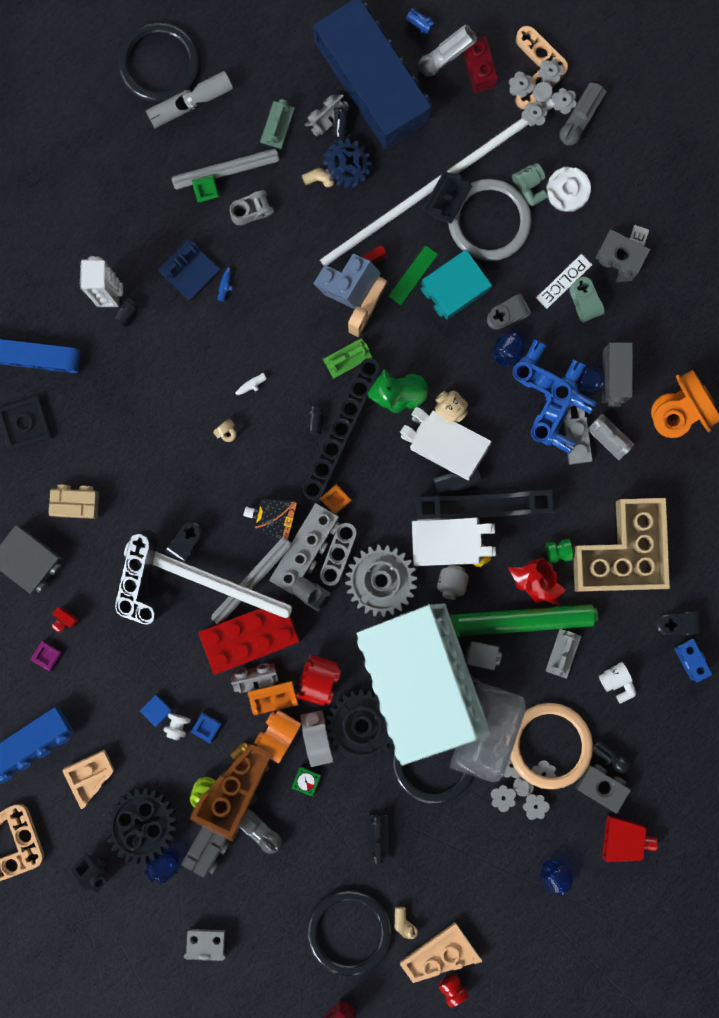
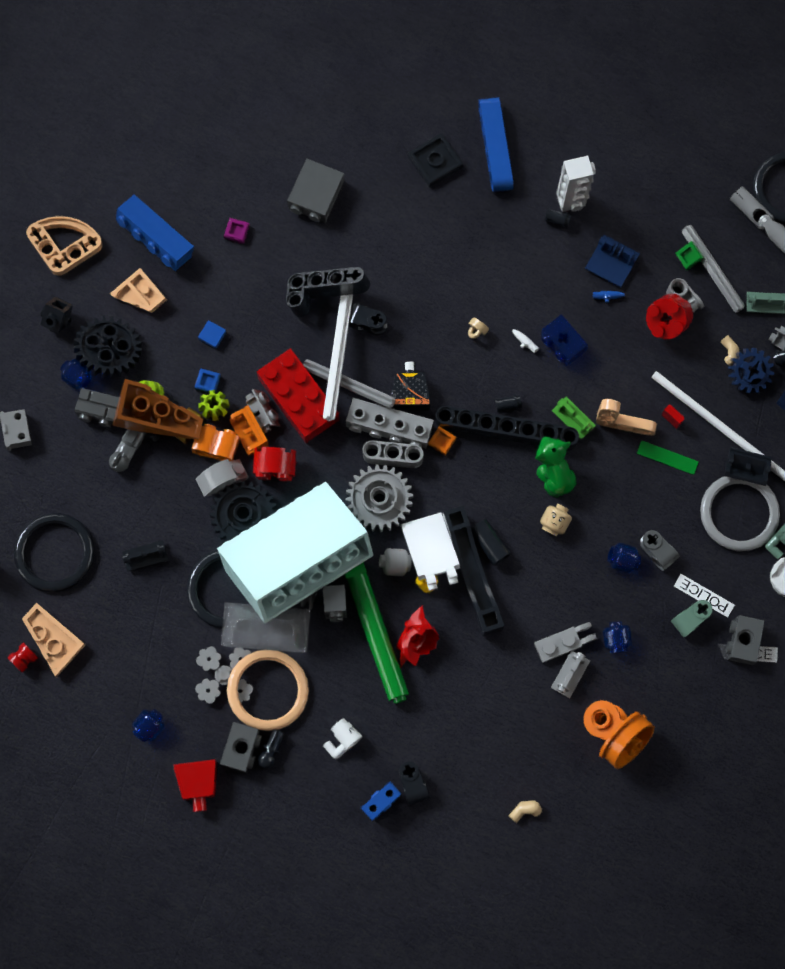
camera: 75 degrees right, 10 degrees down
tan brick [49,485,99,519] -> none
red tile [52,607,79,633] -> none
white wheel [163,713,190,740] -> none
dark grey piece [291,577,331,612] -> none
tile [292,766,321,796] -> none
sand blue brick [313,254,380,309] -> none
tan arm [395,907,418,939] -> none
white tile [400,407,491,481] -> none
teal brick [421,250,492,320] -> none
blue pin [513,339,597,454] -> none
green wheel [546,539,573,564] -> none
light grey hinge [546,629,581,679] -> none
tan brick [573,498,670,592] -> none
dark grey brick [602,343,632,407] -> none
none -> lime piece [198,390,229,421]
none -> clear blue brick [541,314,588,366]
none -> red brick [646,294,693,339]

